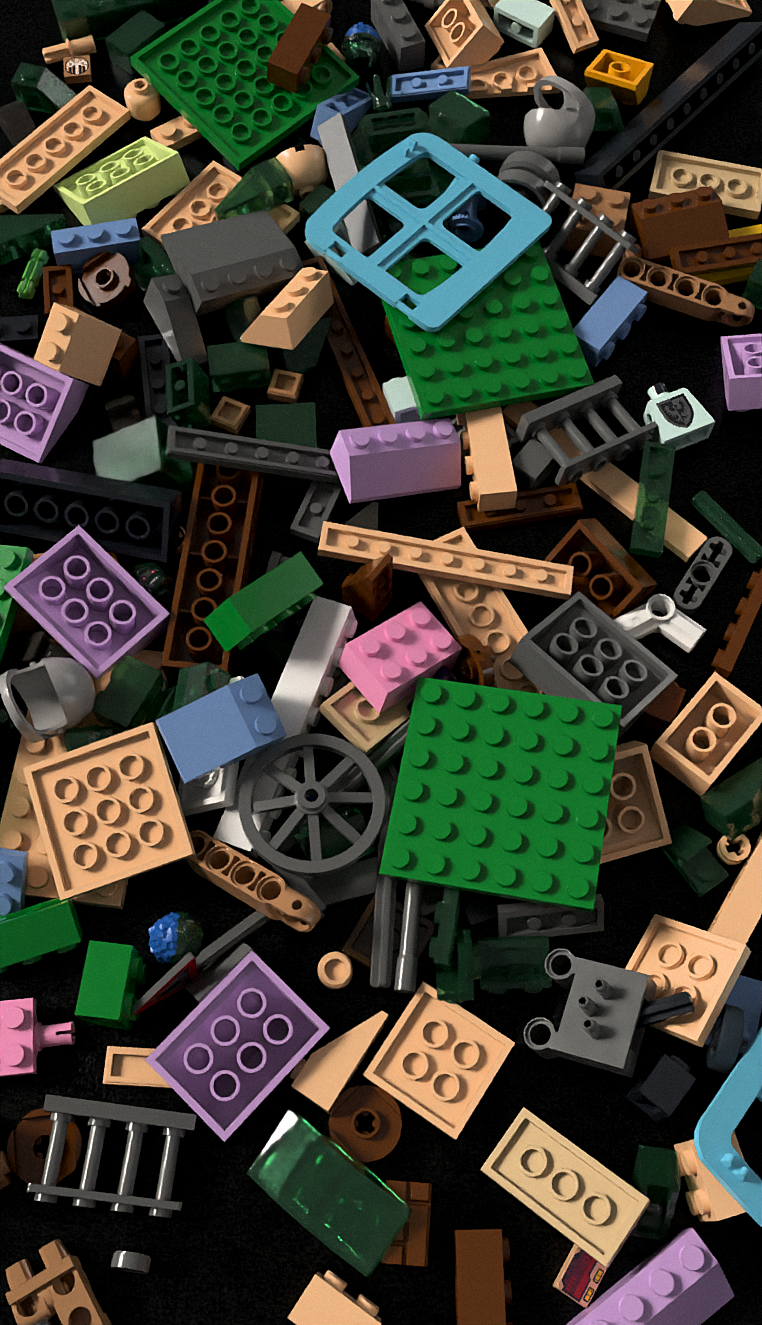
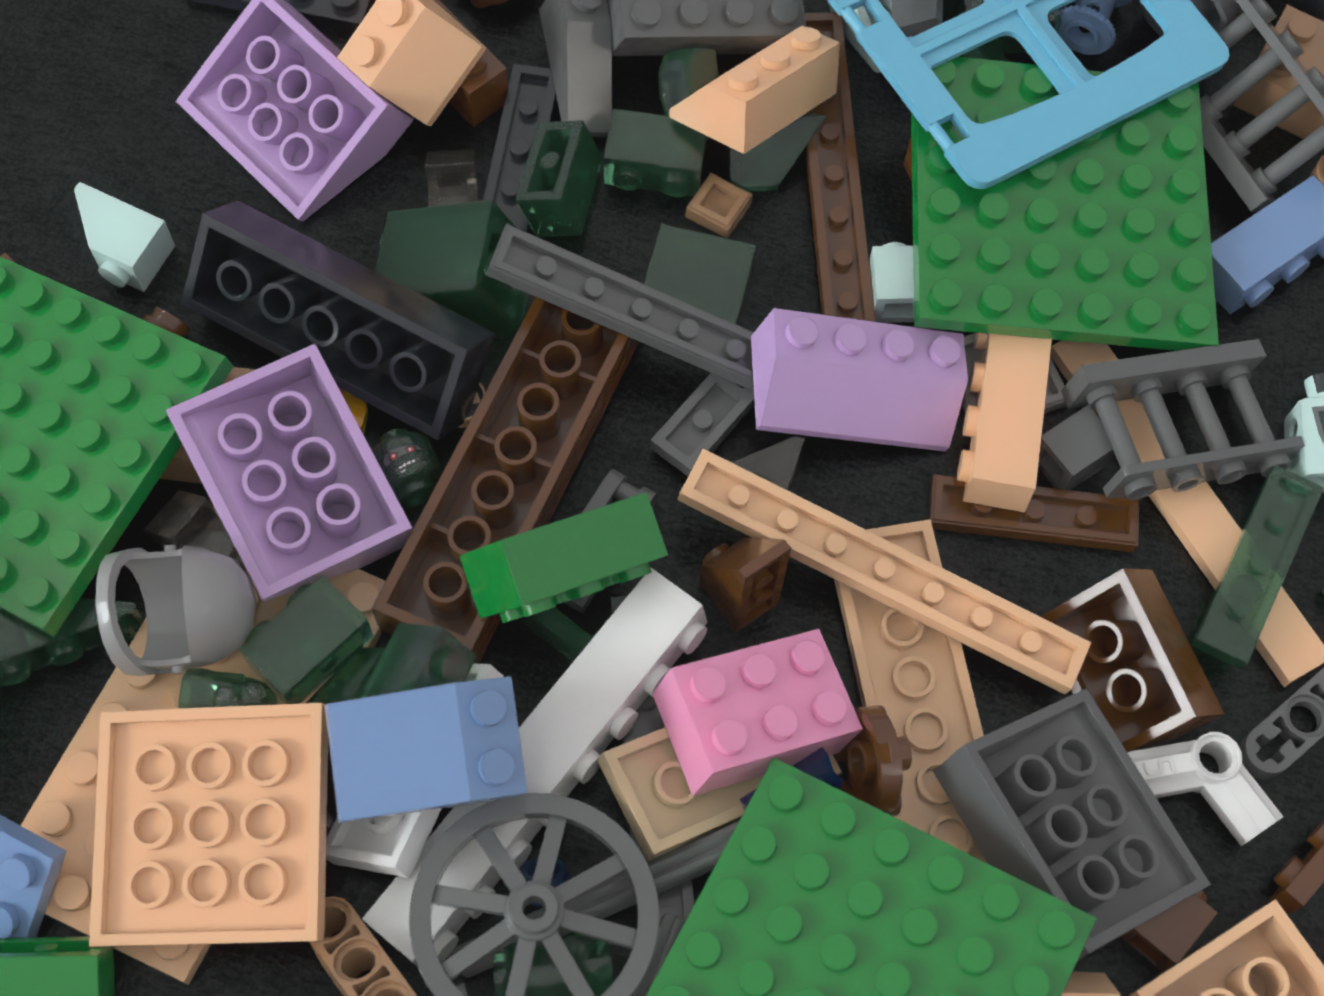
camera: 15 degrees right, 0 degrees up
medium nougat tile [210,396,251,435] -> none

